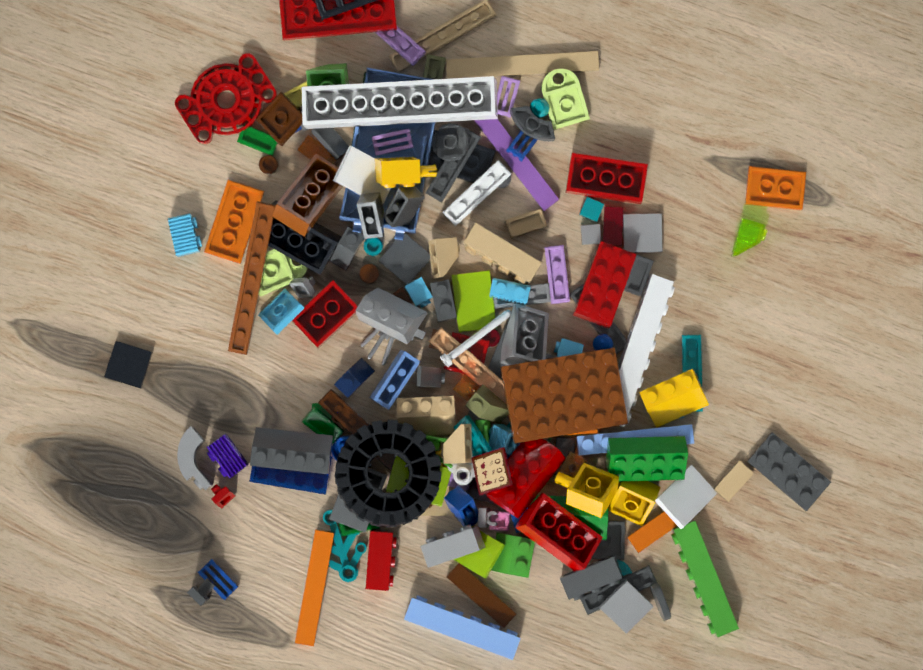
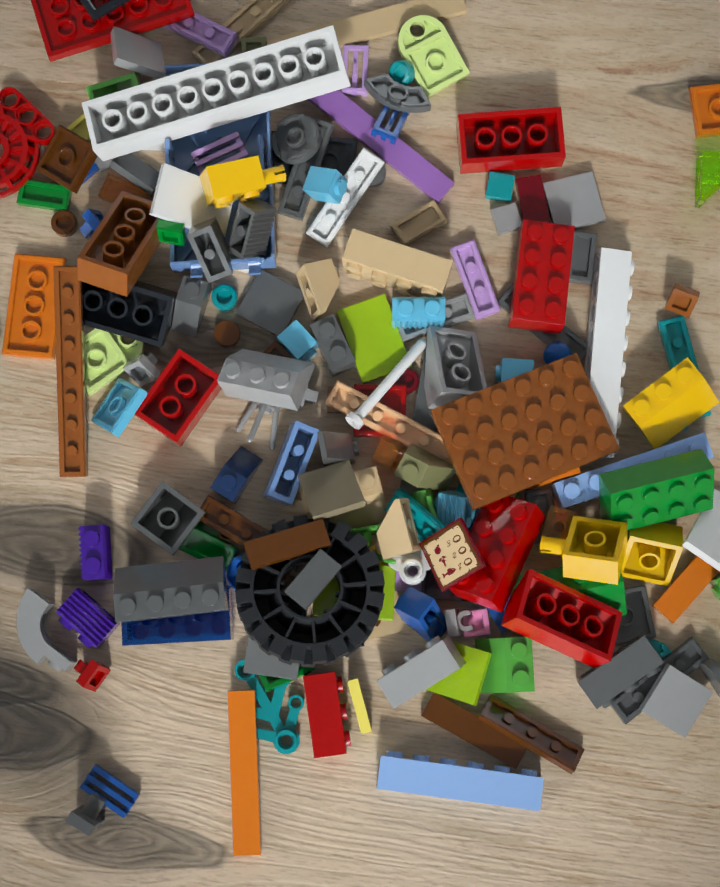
camera: 10 degrees left, 5 degrees down
none -> dark purple brick [78,525,113,581]
none -> blue tile [79,209,104,238]
none -> light grey tile [110,26,165,79]
none -> dark grey slope [130,481,206,556]
none -> green tile [156,219,186,246]
none -> reddish brown tile [243,519,331,570]
none -> dark grey tile [285,549,342,610]
none -> dark tan tile [298,460,366,521]
none -> medium azure brick [302,166,348,204]
none -> light yellow tile [348,678,372,734]
none -> reddish brown tile [477,694,585,774]
none -> dark orange tile [665,283,700,318]

